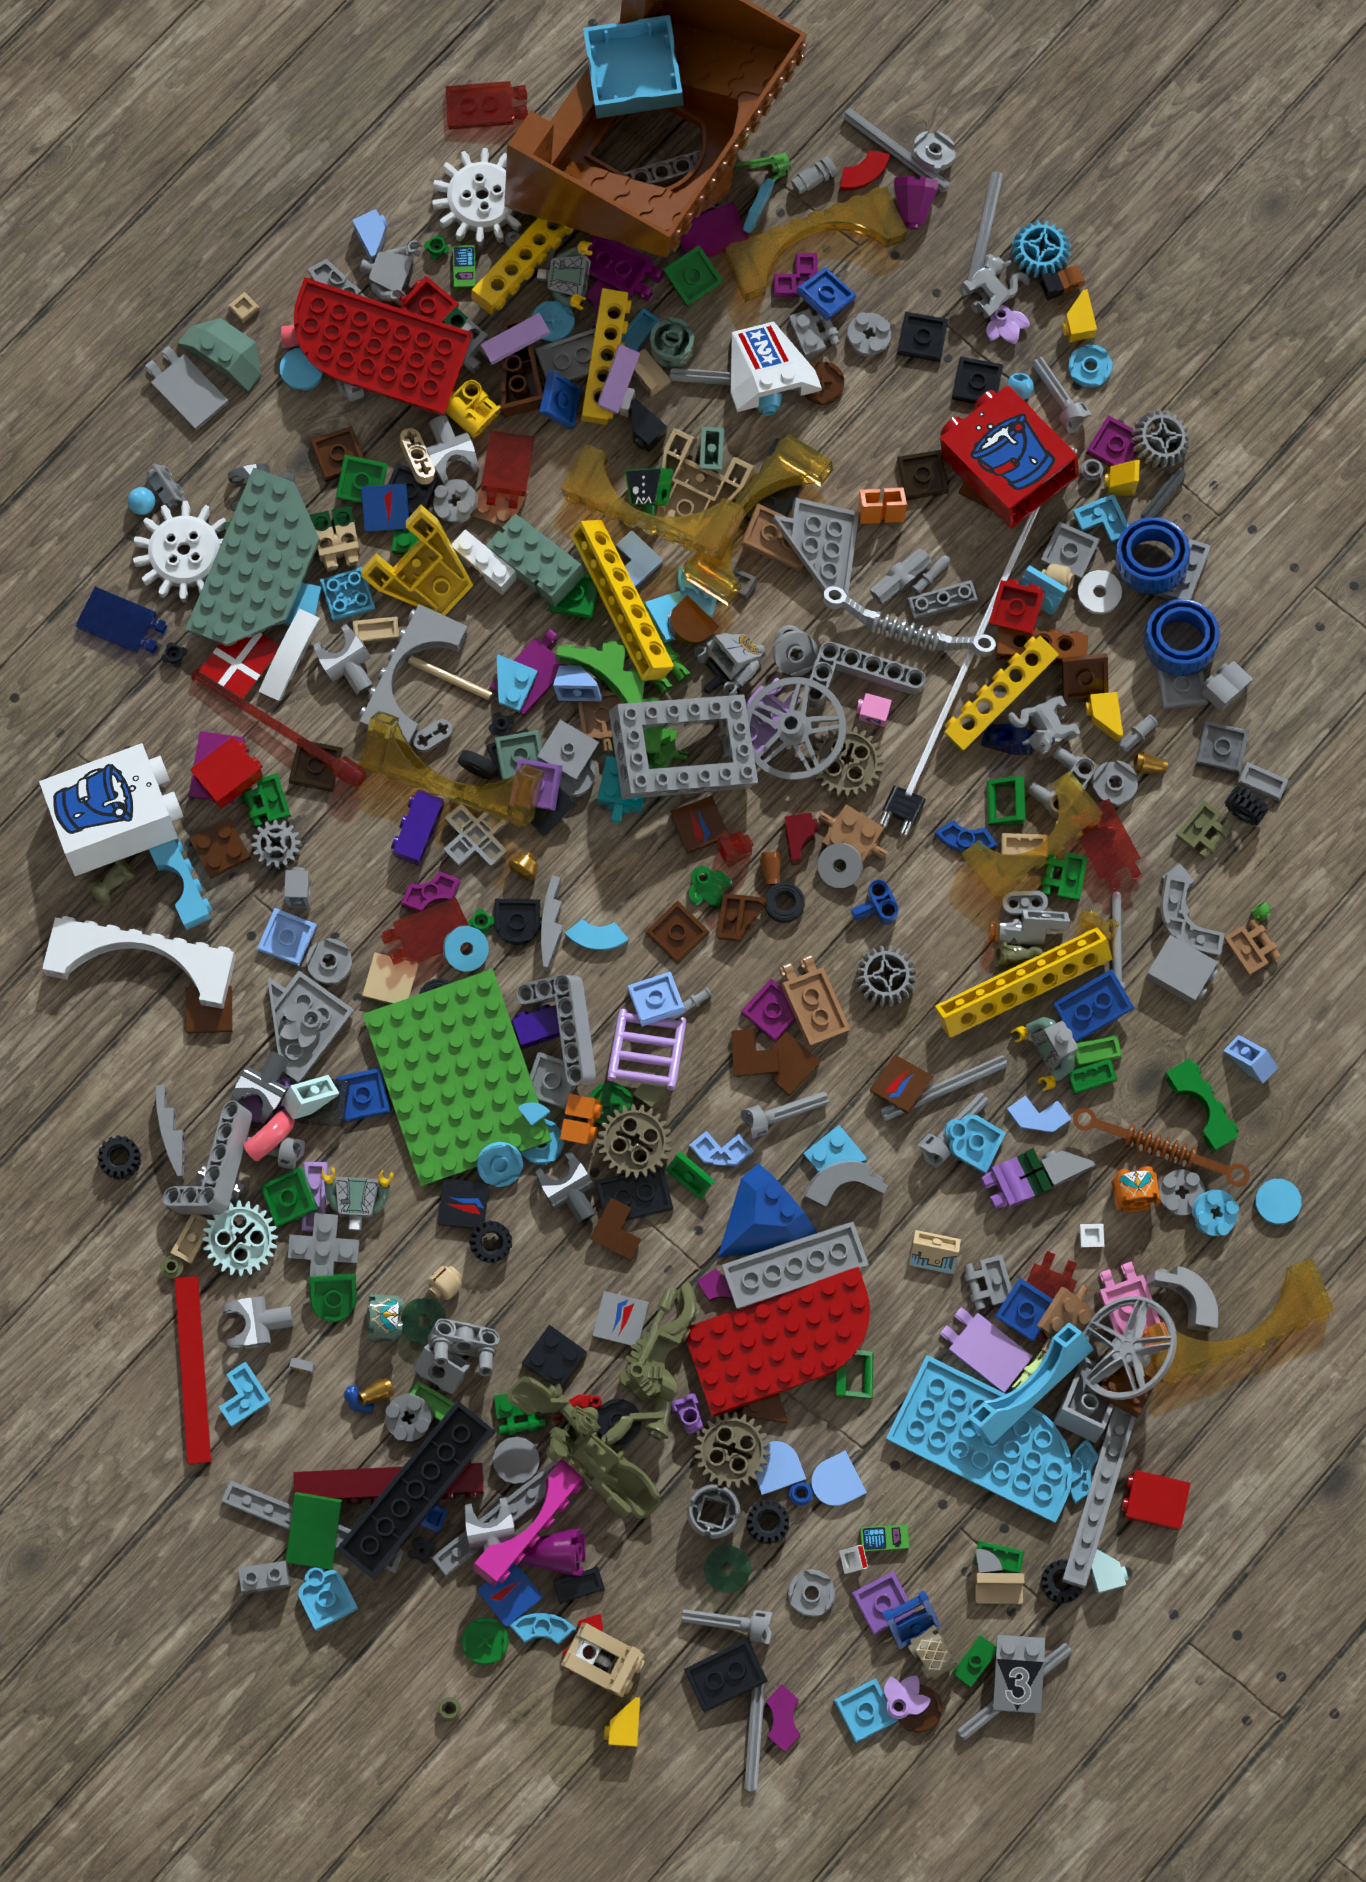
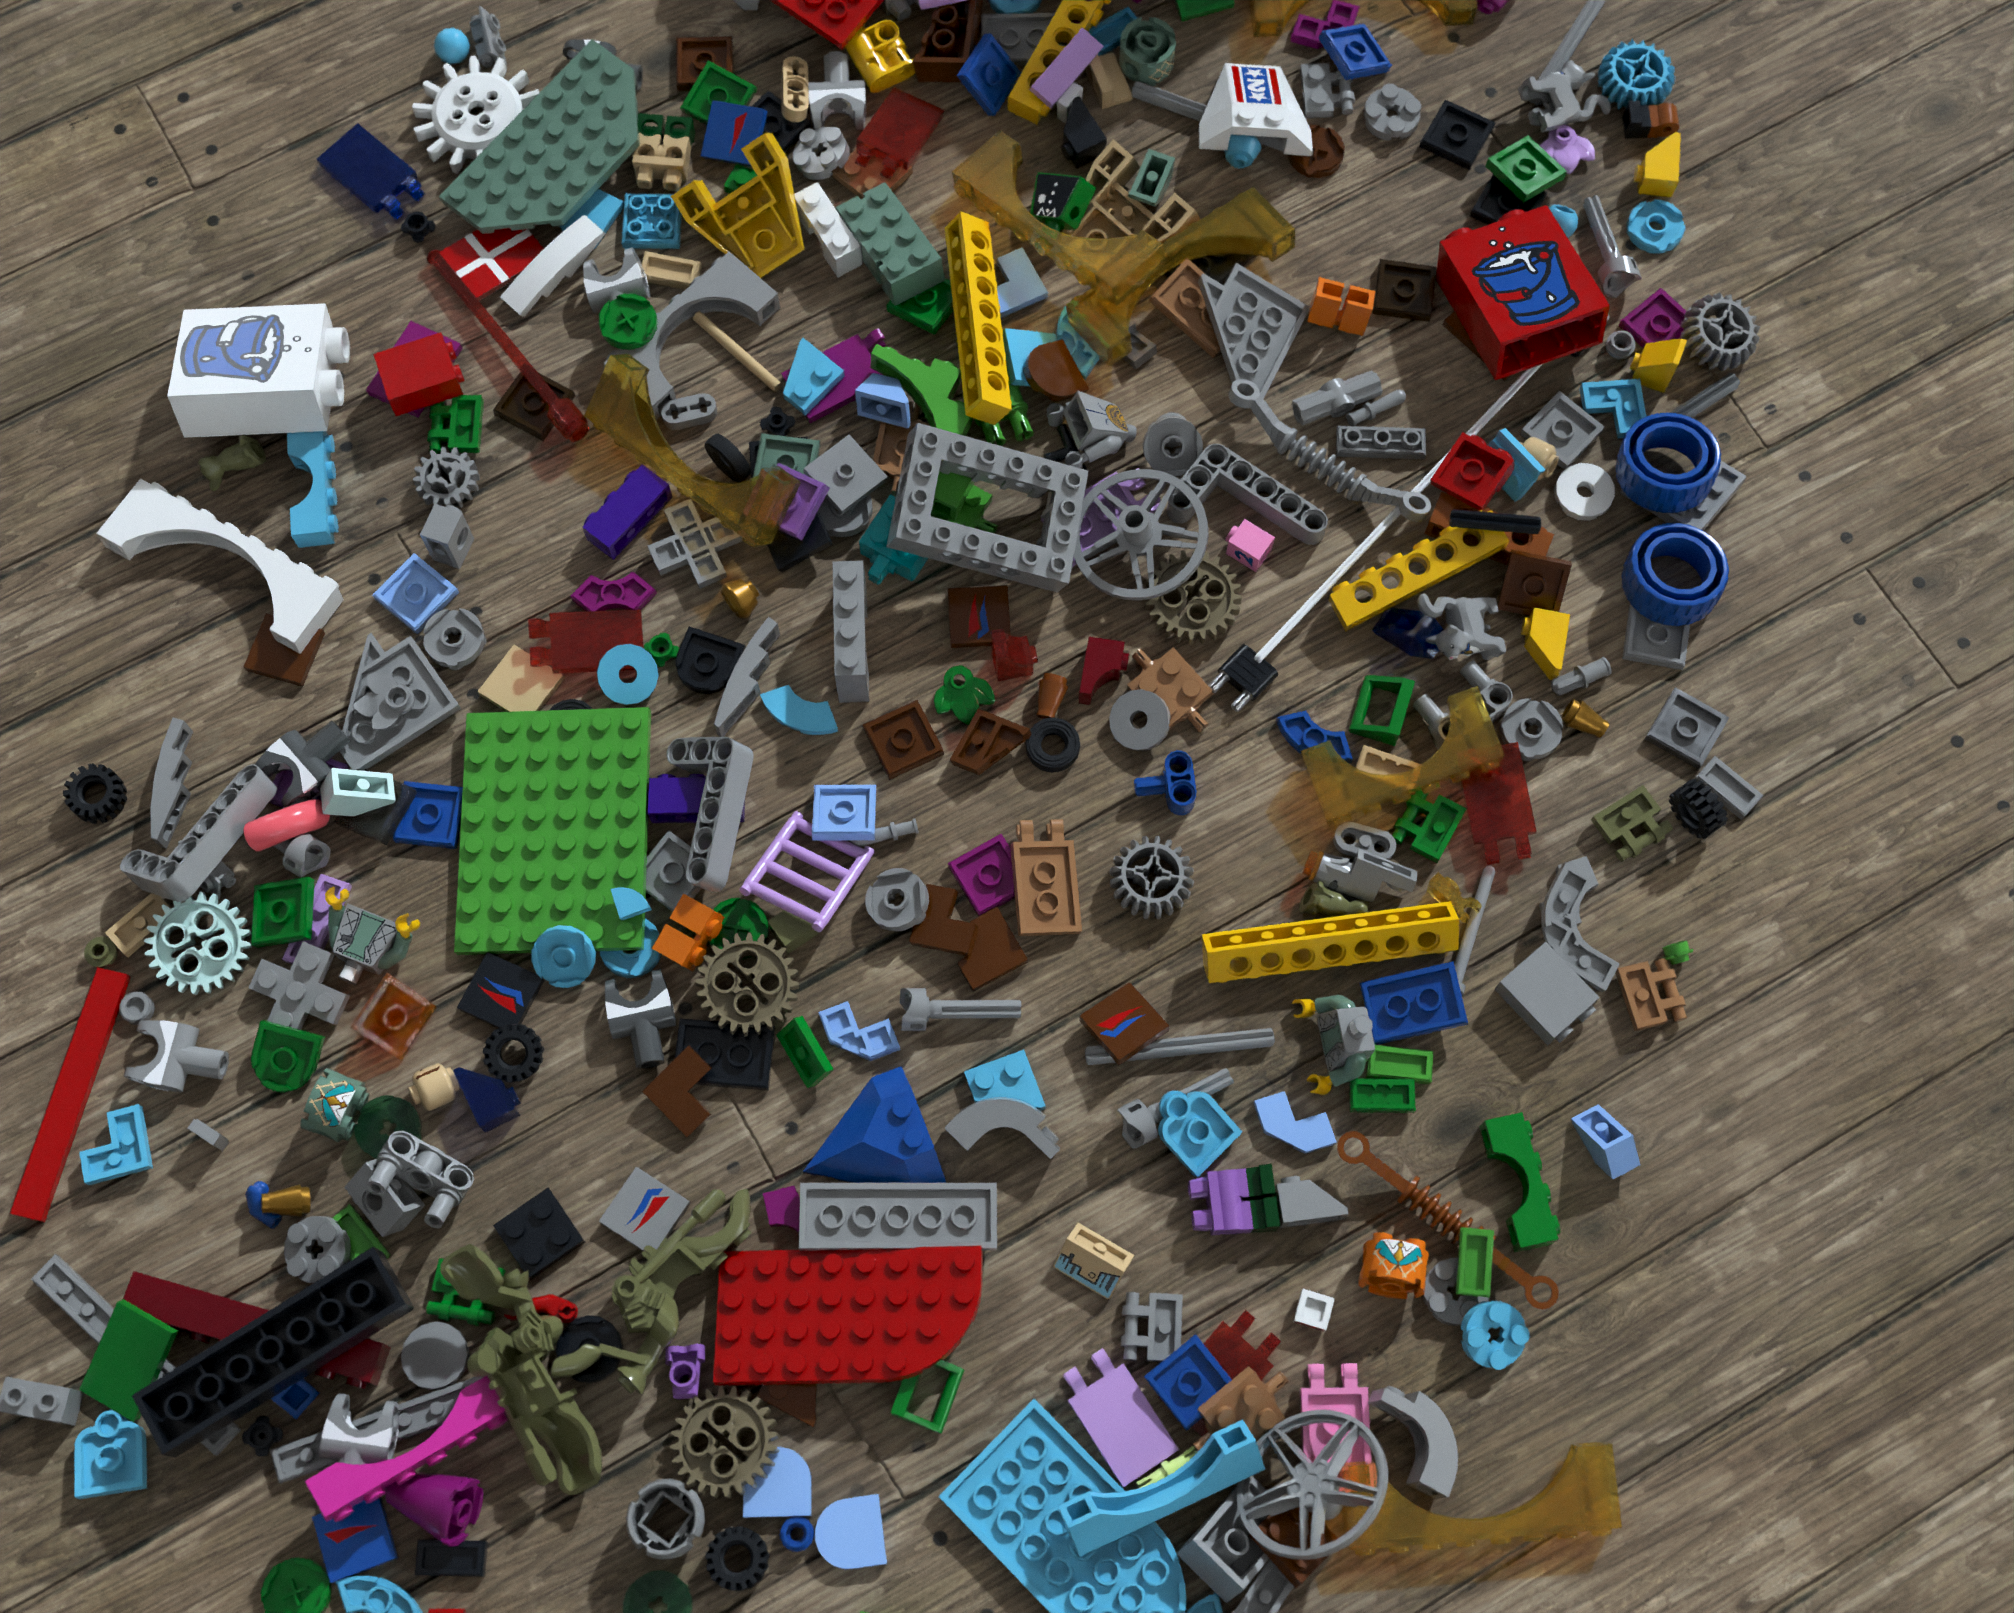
camera: 20 degrees right, 5 degrees down
reddish brown plate [189,818,251,879] -> none
light grey brick [1201,661,1253,712] -> none
medium azure tile [1255,1179,1302,1225] -> none
none -> light grey tile [119,991,155,1025]
none -> clear orange slope [351,973,437,1061]
none -> clear blue slope [453,1067,521,1133]
none -> green tile [598,294,658,350]
none -> light grey arch [833,560,870,703]
none -> light grey plate [865,868,929,931]
none -> black axle [1449,509,1541,534]
none -> bright green tile [1456,1227,1494,1298]
none -> green plate [1485,135,1567,203]

